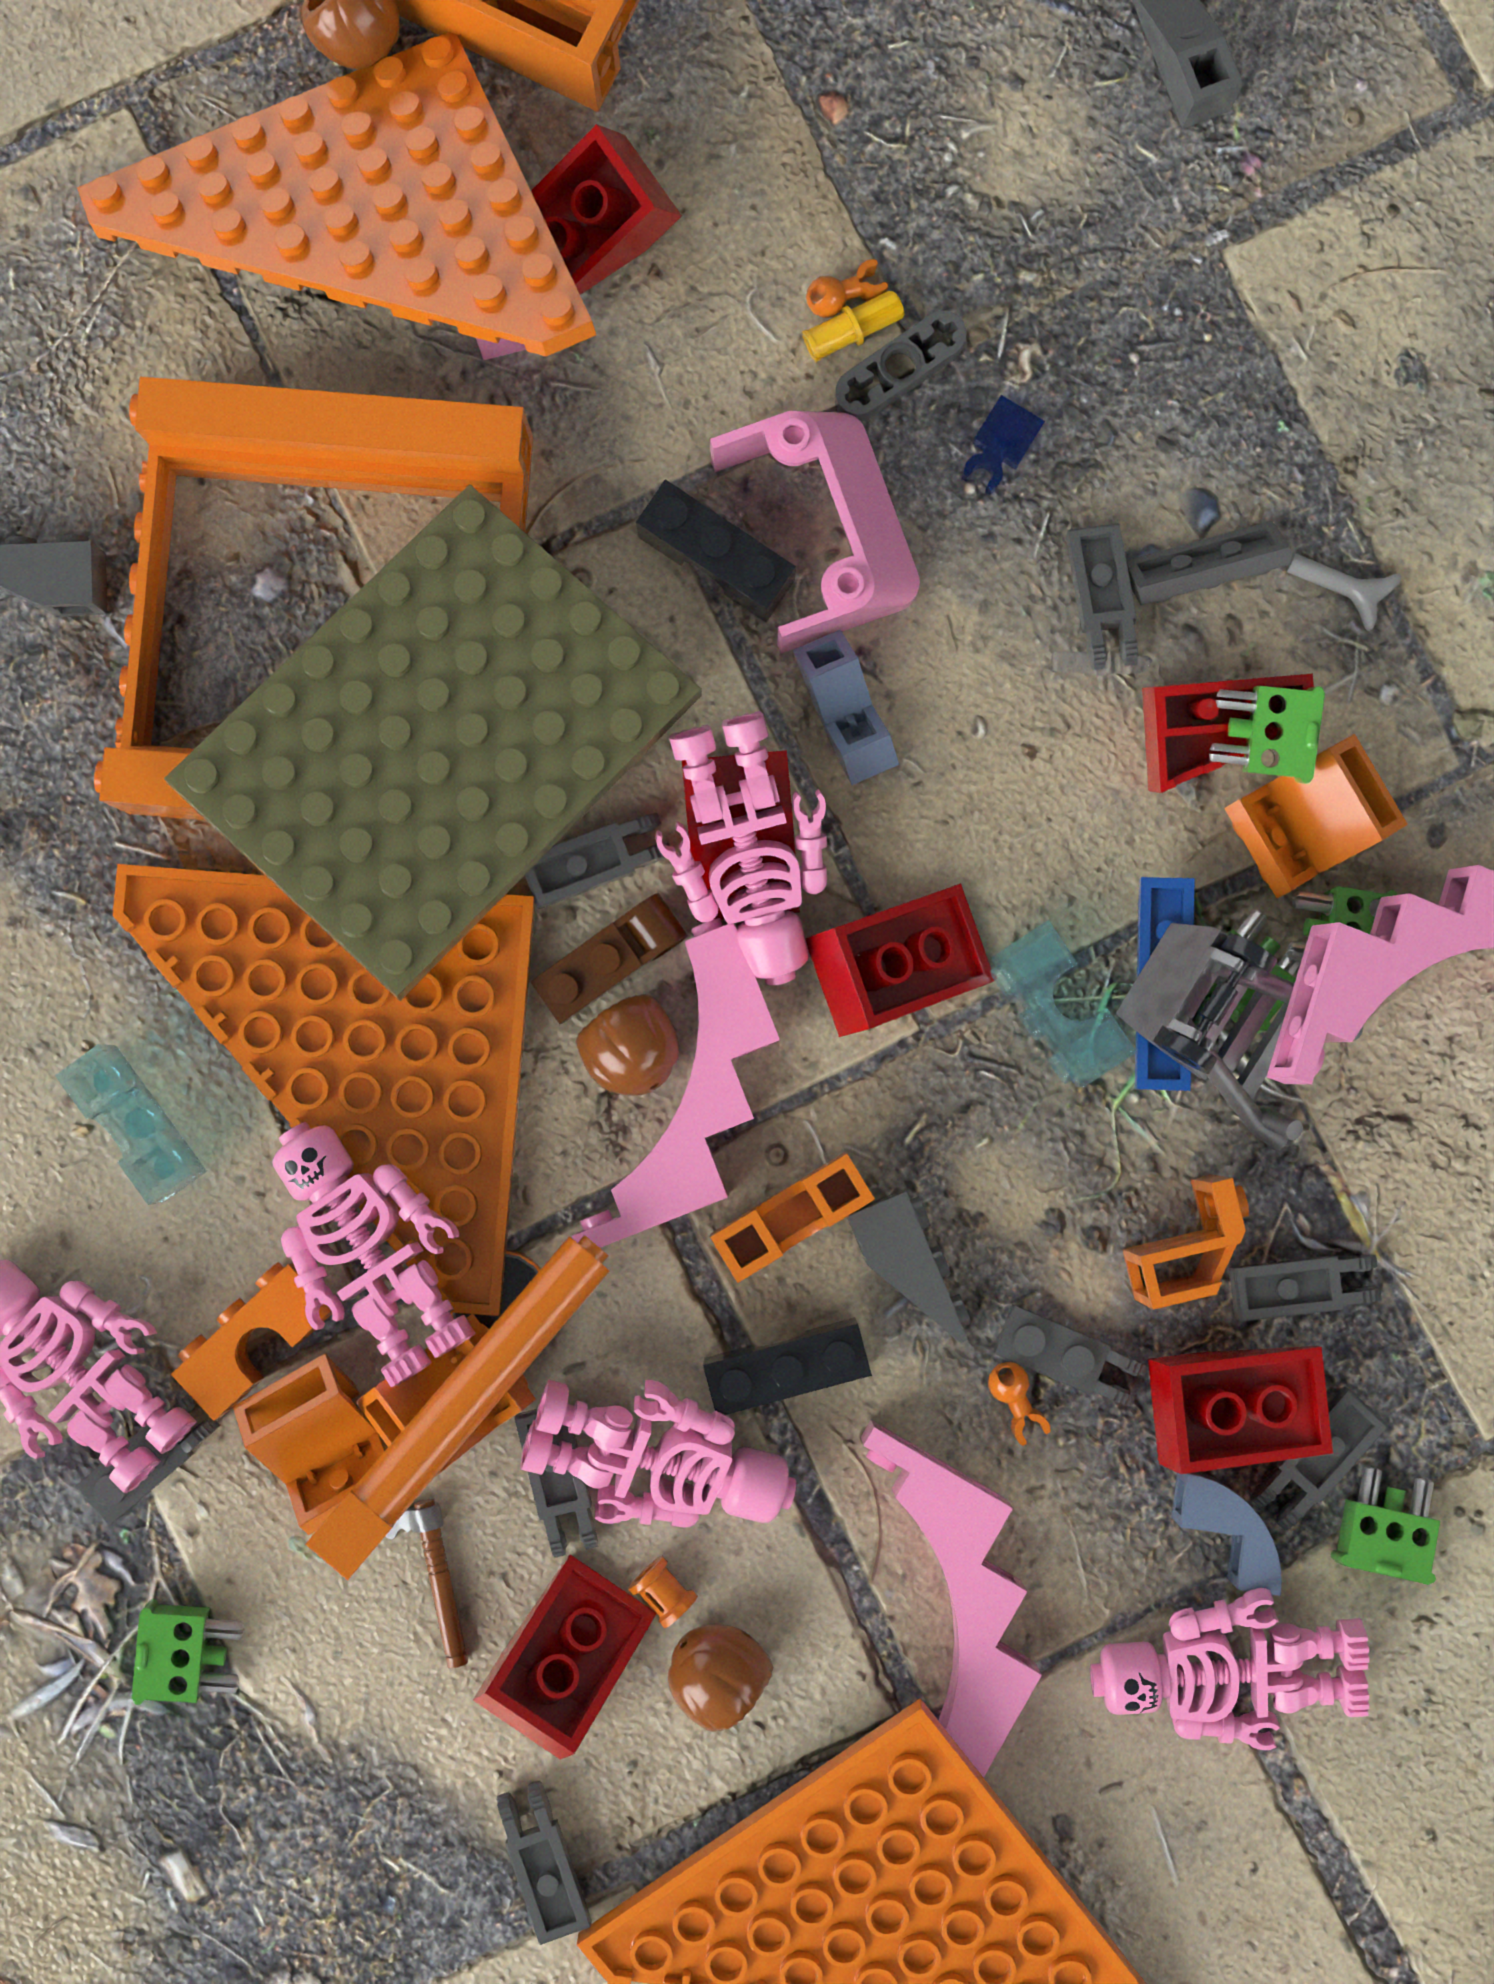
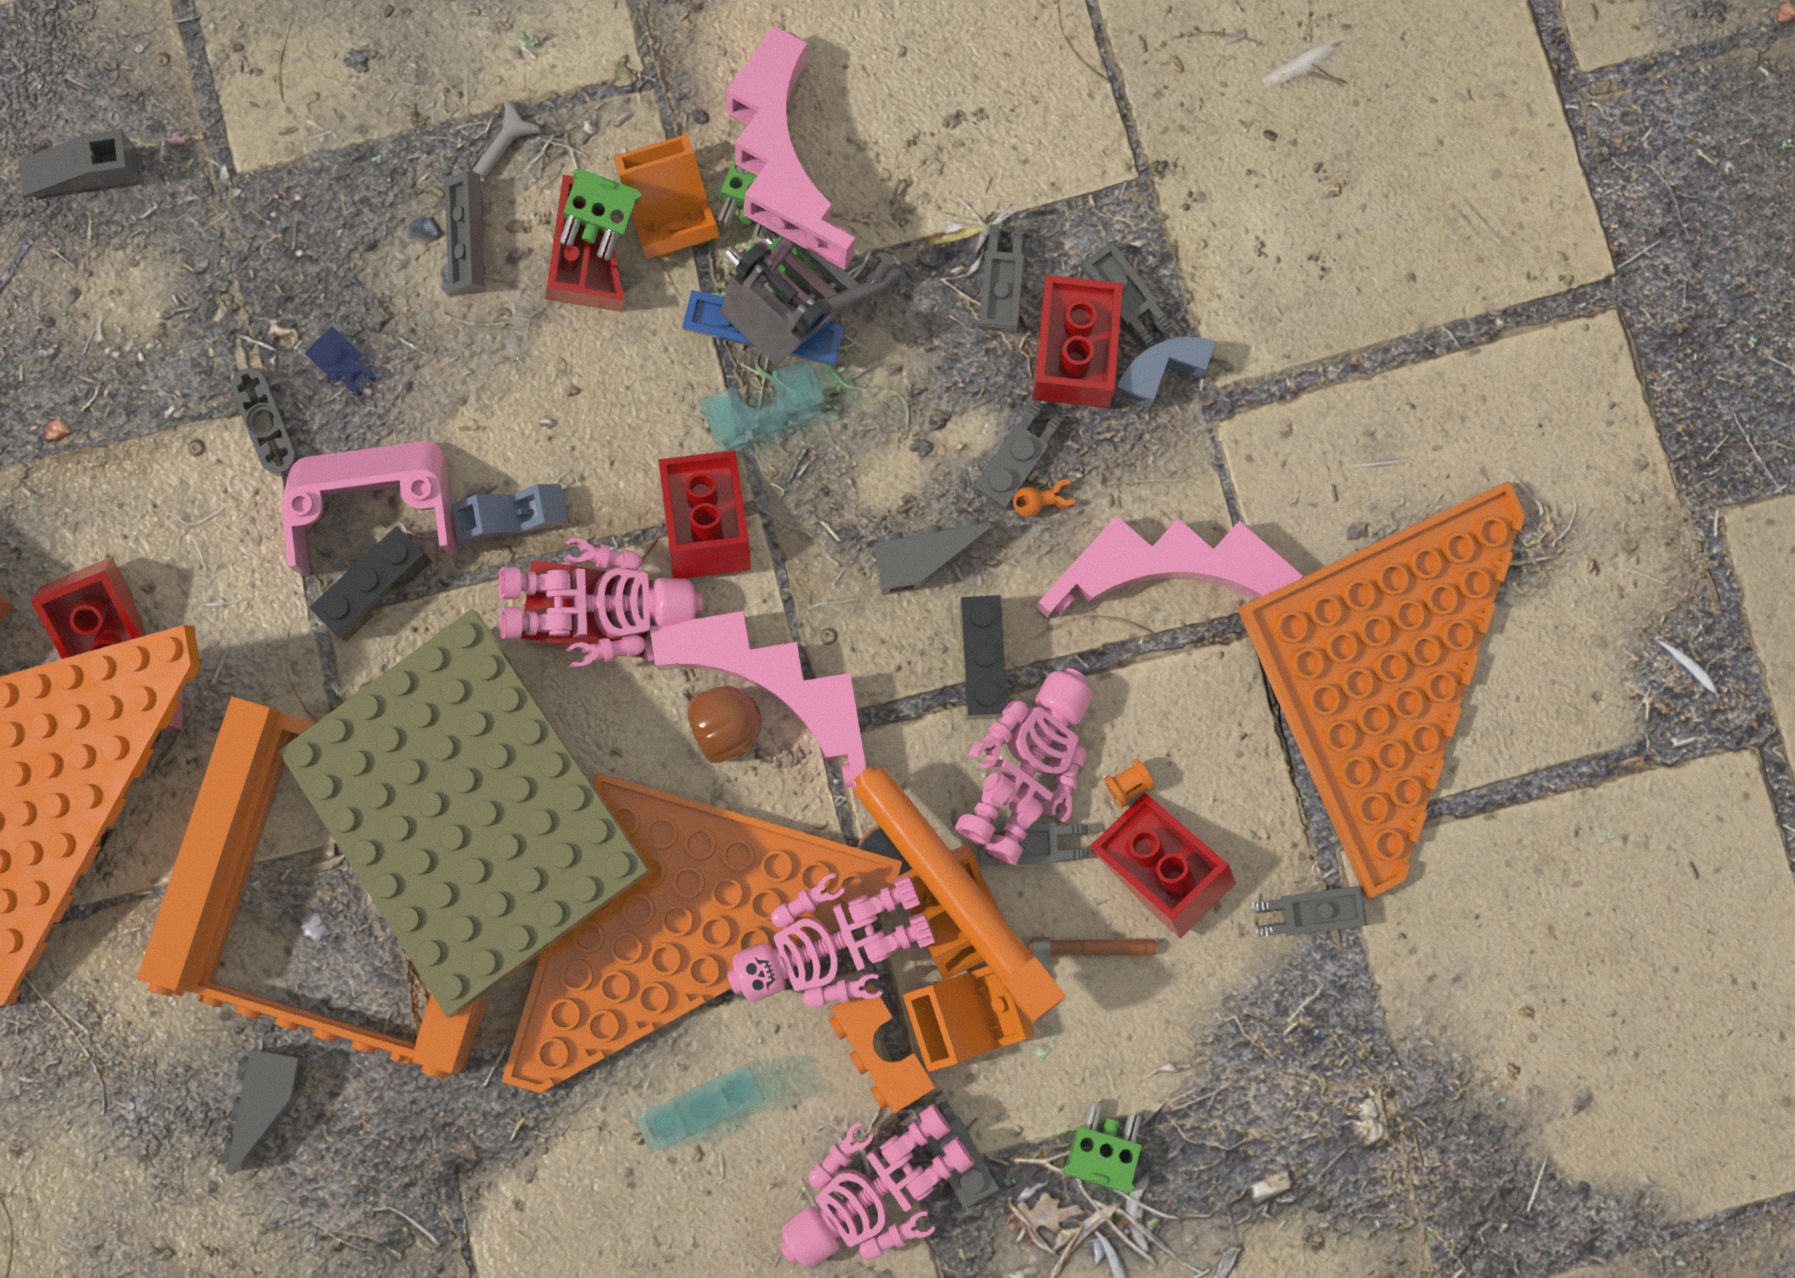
camera: 85 degrees left, 5 degrees down
dark grey hinge [525,813,670,909] -> none
reddish brown plate [530,893,688,1025] -> none
dark orange piece [667,1624,774,1732] -> none
orange arch [710,1152,875,1283] -> none
yellow axle [802,291,905,362] -> none
orange arm [806,259,888,318] -> none
dark grey hinge [1066,523,1139,670] -> none
bright pink piece [1090,1588,1369,1750] -> none
orange piece [1122,1174,1249,1310] -> none
bright green piece [1331,1466,1440,1585] -> none

